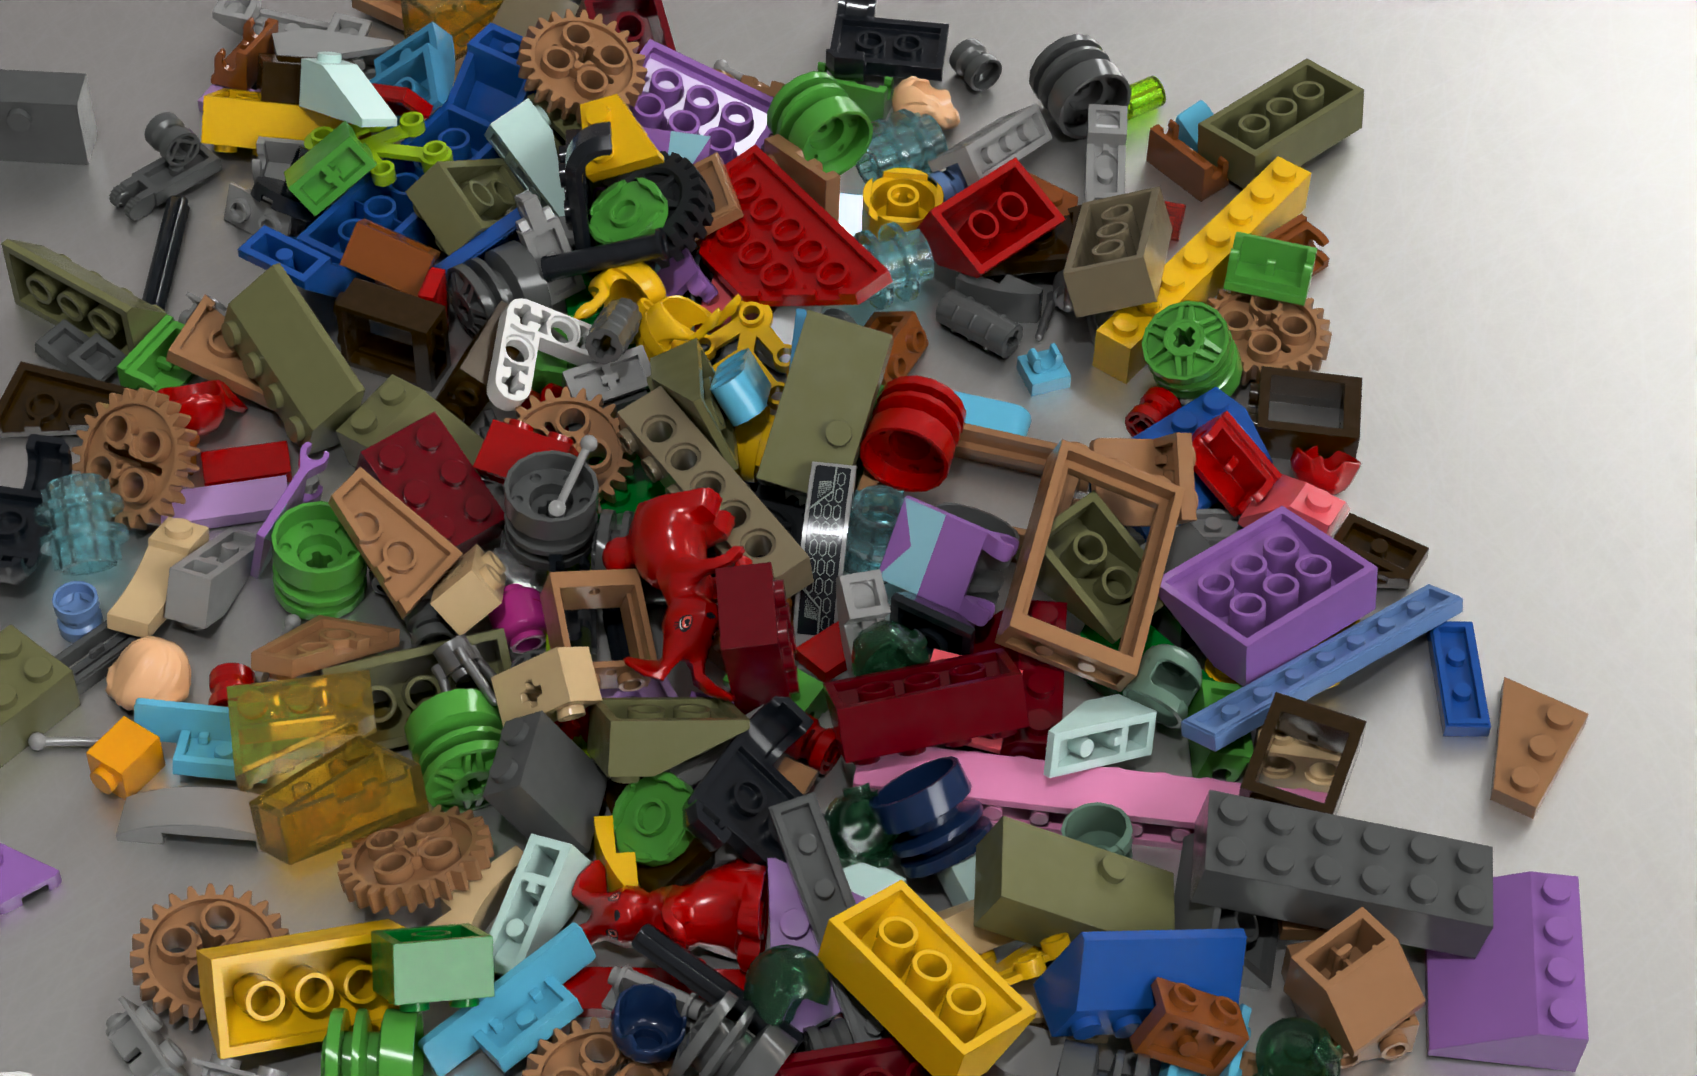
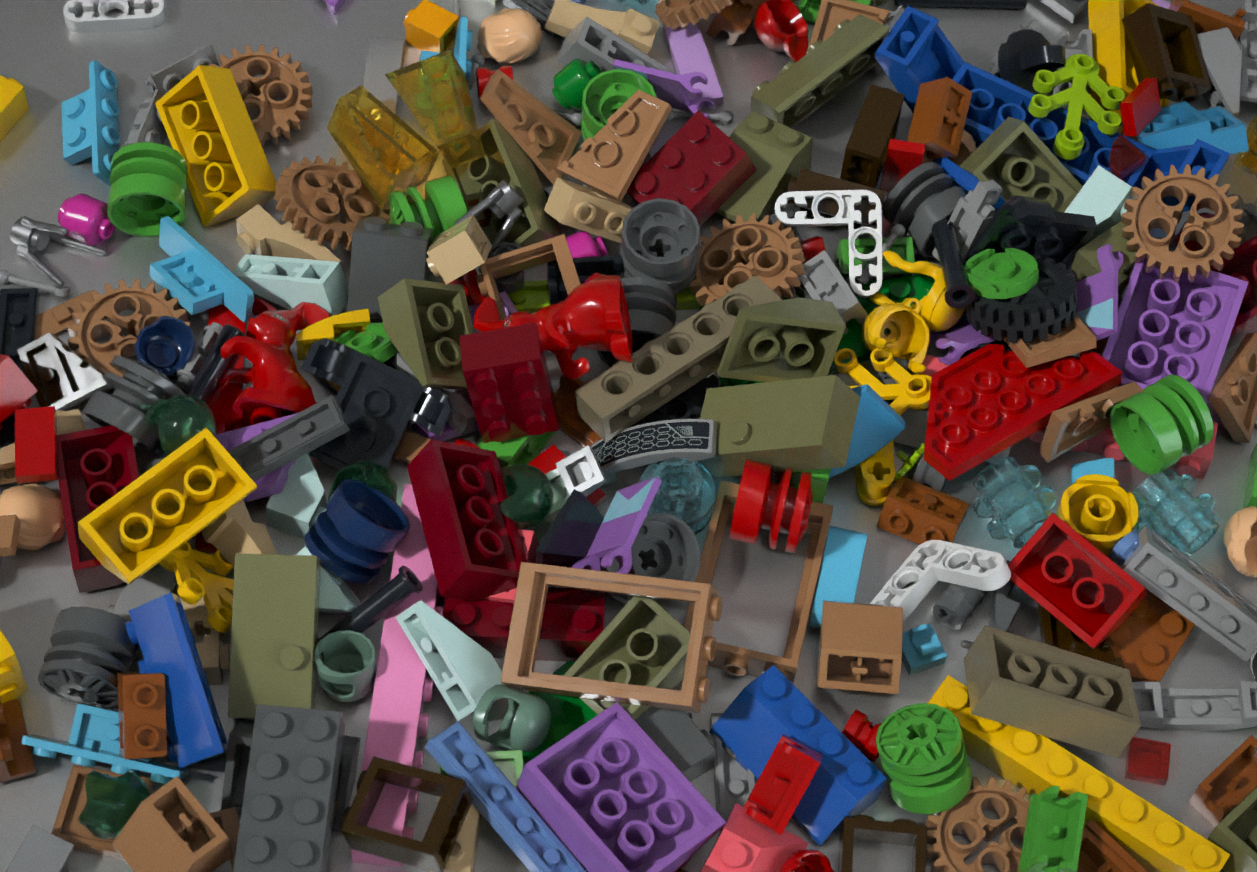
camera: 85 degrees right, 10 degrees up
red tile [201,441,292,486] -> none
bright green hinge [284,121,377,216] -> none
light aqua slope [299,52,397,127] -> none
brick [371,923,495,1012] -> none
red slope [473,419,579,486] -> none
light grey hinge [548,435,598,518] -> none
yellow wing [580,94,664,183] -> none
dark grey axle [585,298,642,364] -> none
medium azure beam [710,348,772,427] -> none
medium nougat bracket [1089,432,1198,527] -> none
none -> black pin [317,566,423,655]
none -> green head [552,58,603,111]
none -> medium nougat slope [816,600,903,694]
none -> white beam [870,540,1011,623]
none -> clear red tile [1108,135,1146,179]

